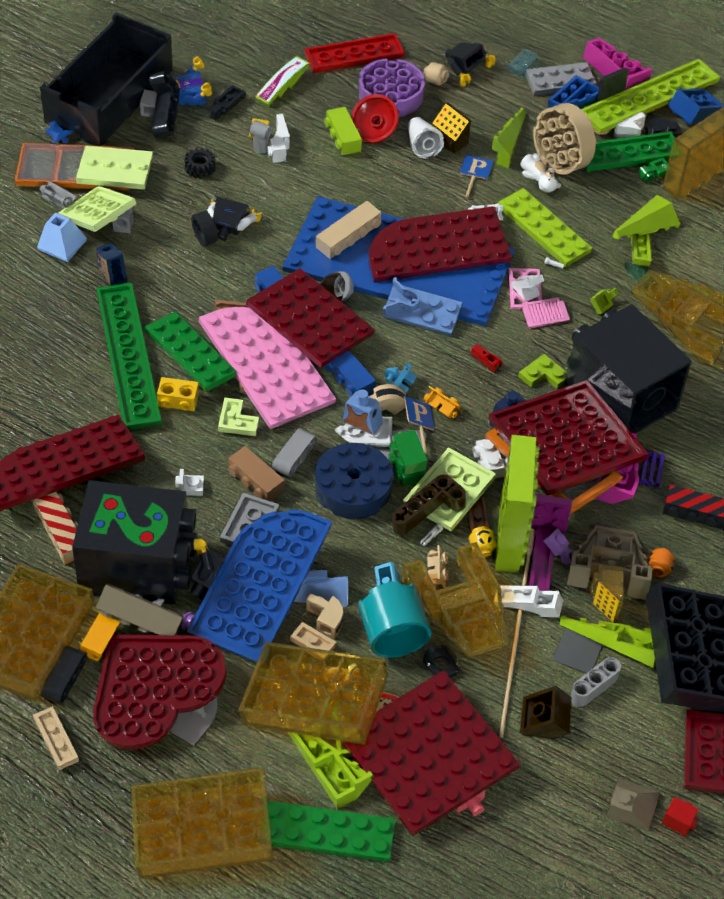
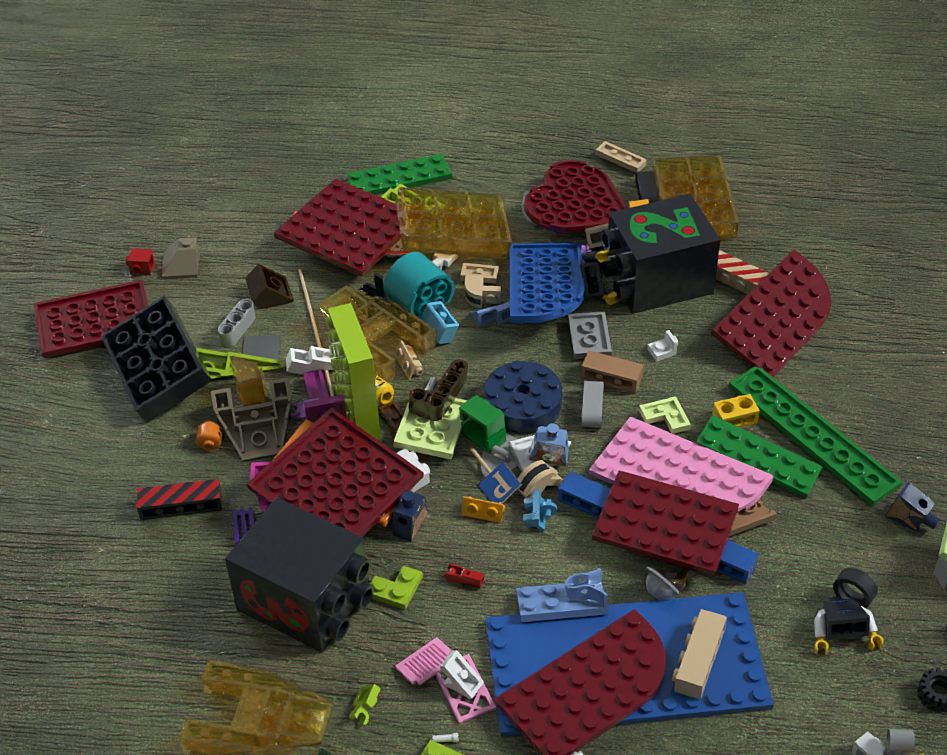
camera: 160 degrees right, 5 degrees down
clear yellow brick [131,767,274,879] -> none

